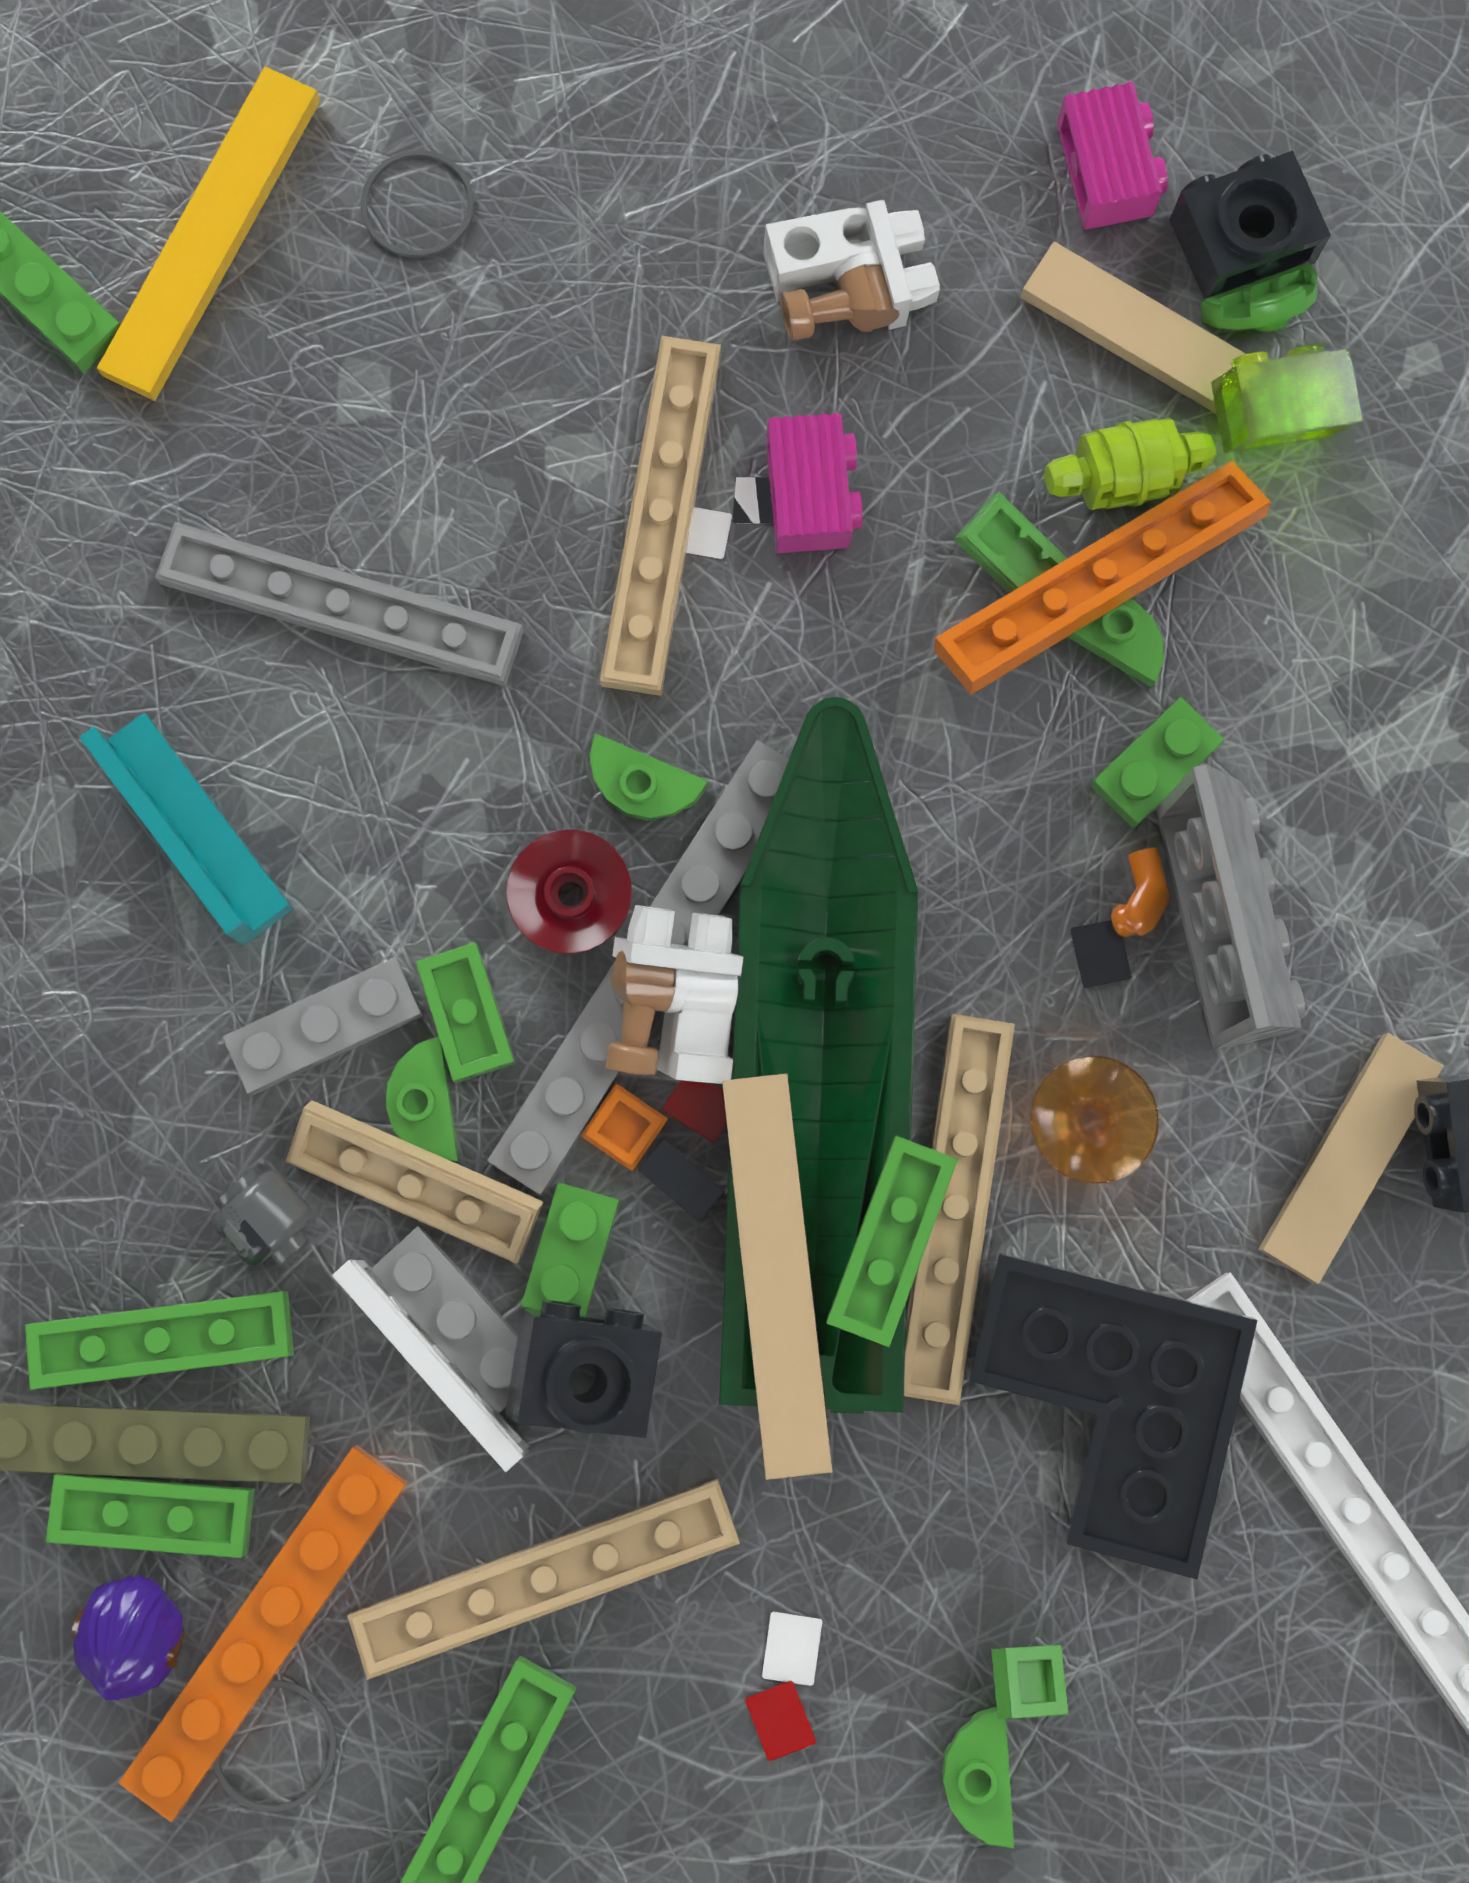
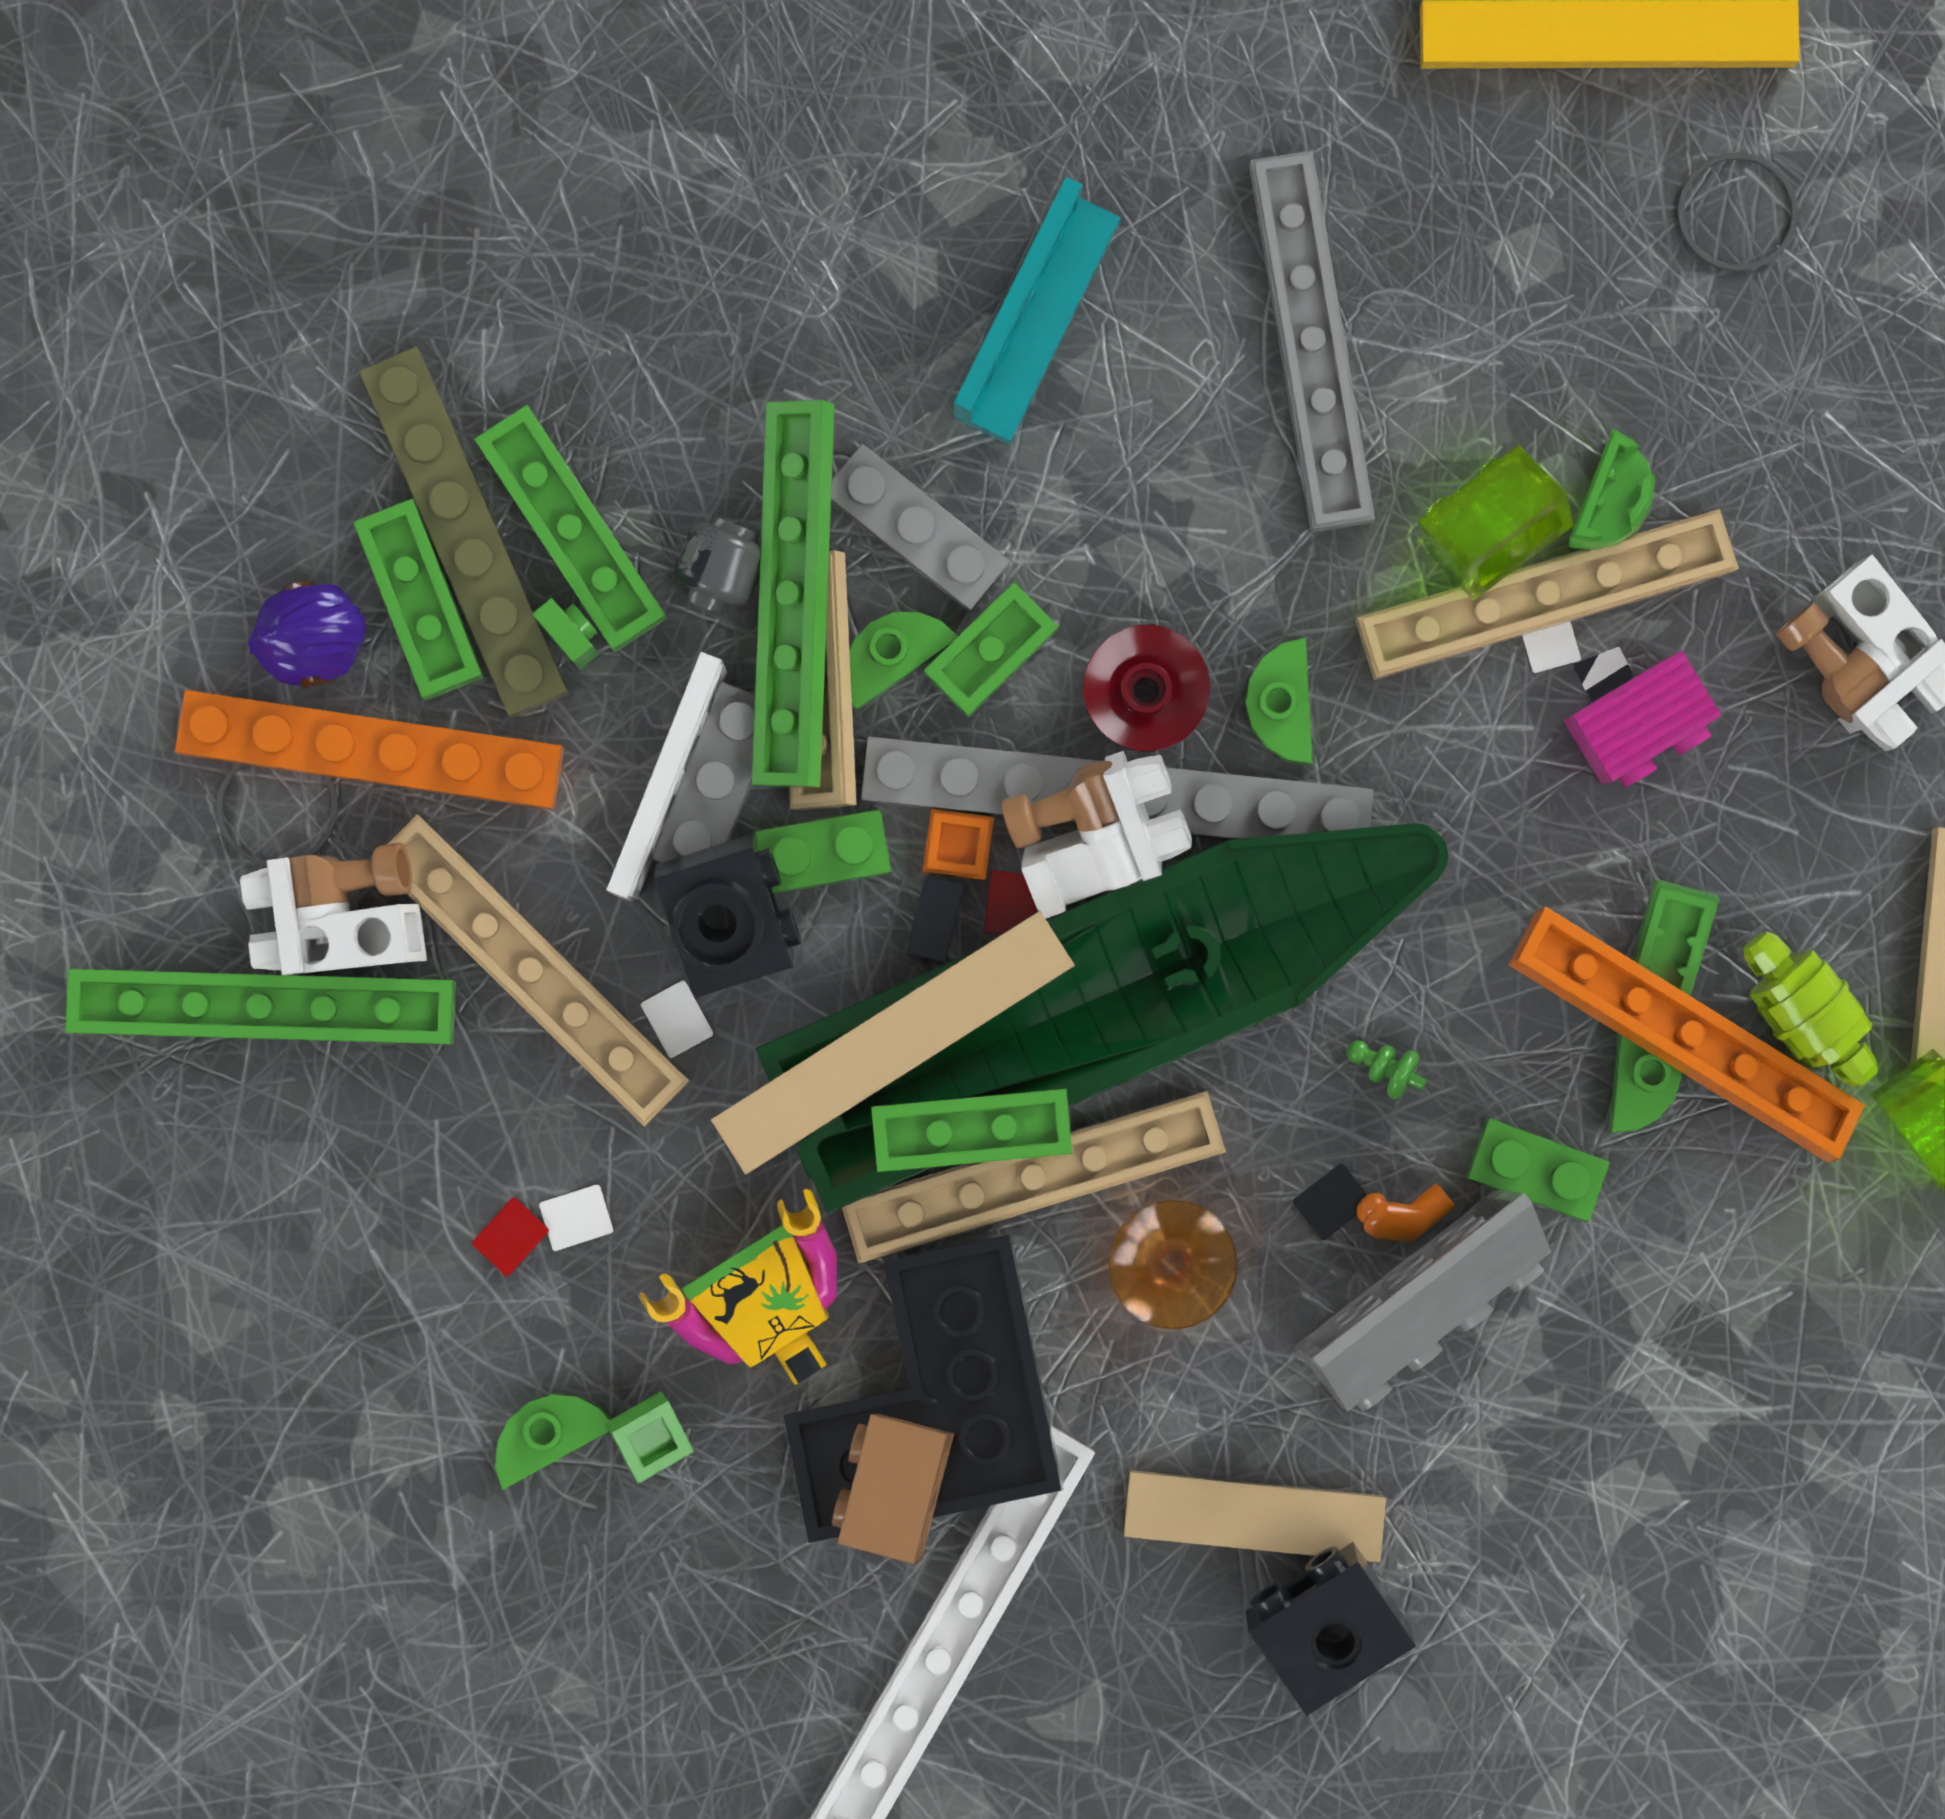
camera: 60 degrees right, 5 degrees up
none -> white hips [240,843,427,975]
none -> bright green plate [532,598,600,671]
none -> torso [639,1189,837,1385]
none -> white sticker [641,980,713,1058]
none -> bright green plate [752,400,835,787]
none -> medium nougat brick [832,1414,954,1564]
none -> bright green hair [1346,1040,1428,1100]
none -> clear neon green brick [1418,445,1574,601]
none -> bright green plate [1569,428,1655,550]

